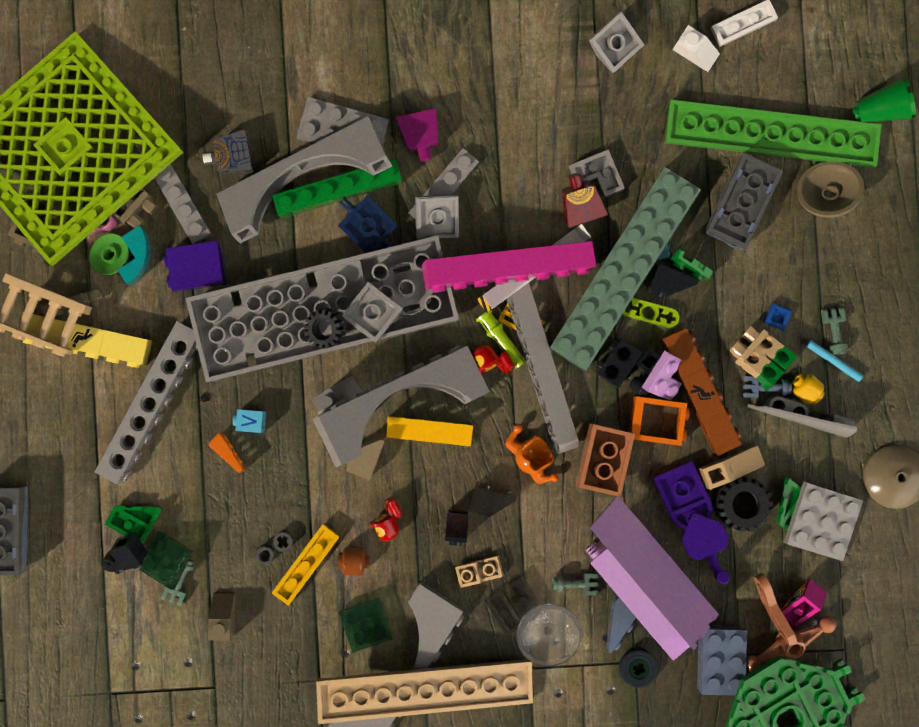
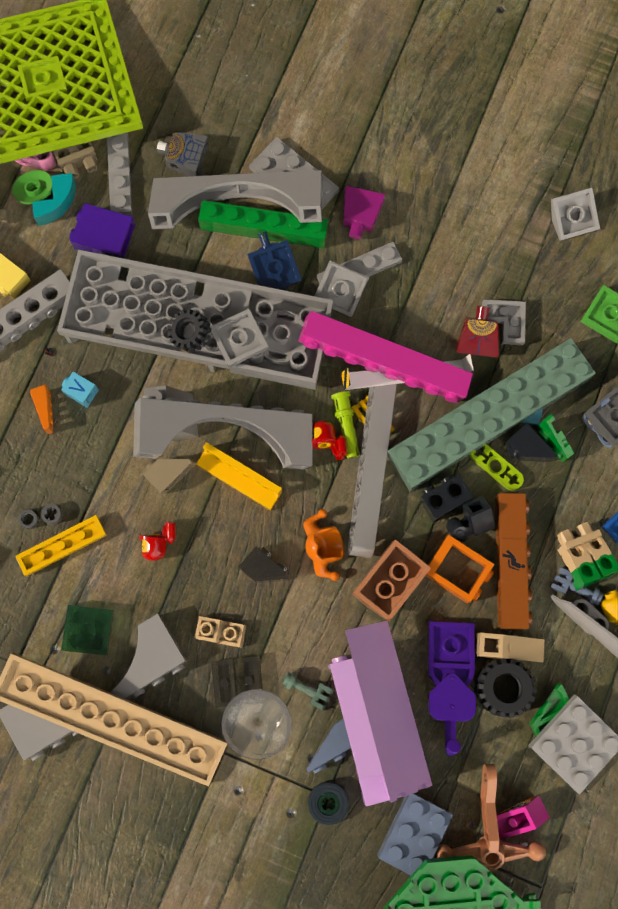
camera: 25 degrees right, 10 degrees down
dark orange head [338,547,369,576] -> none
black slope [445,511,469,546] -> none
lavender plate [642,350,682,401] -> none

